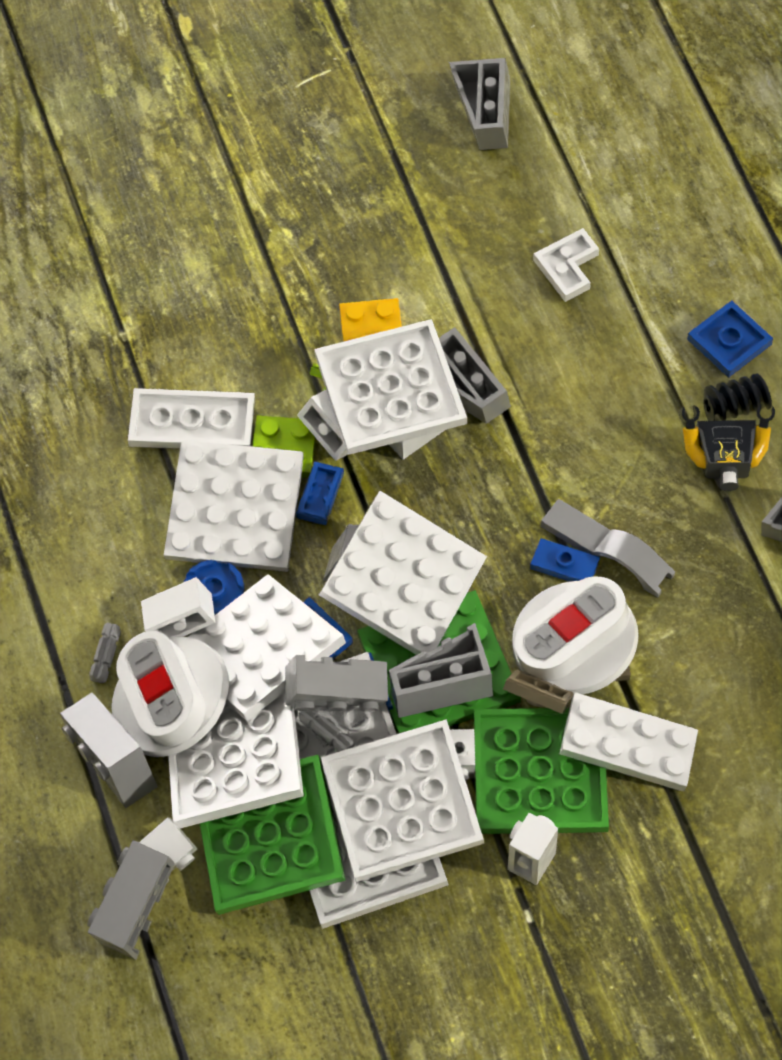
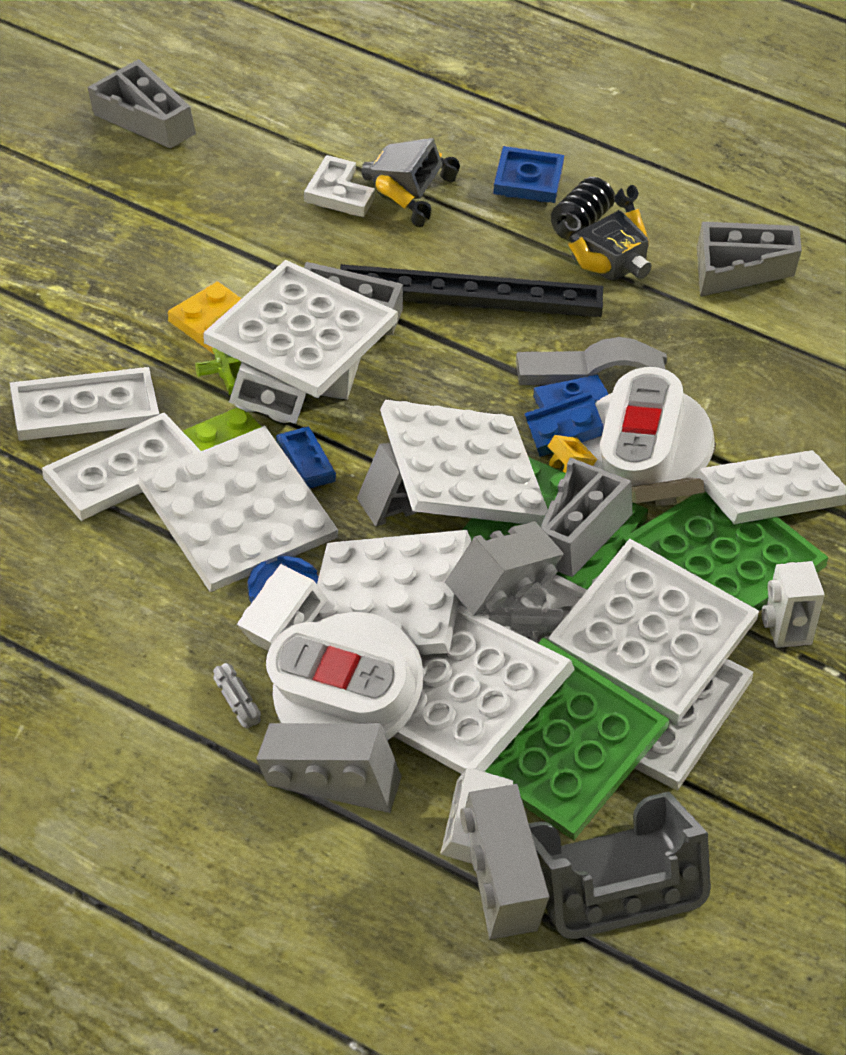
camera: 45 degrees left, 15 degrees down
none -> white plate [10,367,159,441]
none -> black plate [340,264,603,317]
none -> dark grey torso [362,138,460,227]
none -> blue plate [524,391,604,457]
none -> dark grey windscreen [529,792,711,939]
none -> yellow tile [548,435,598,473]

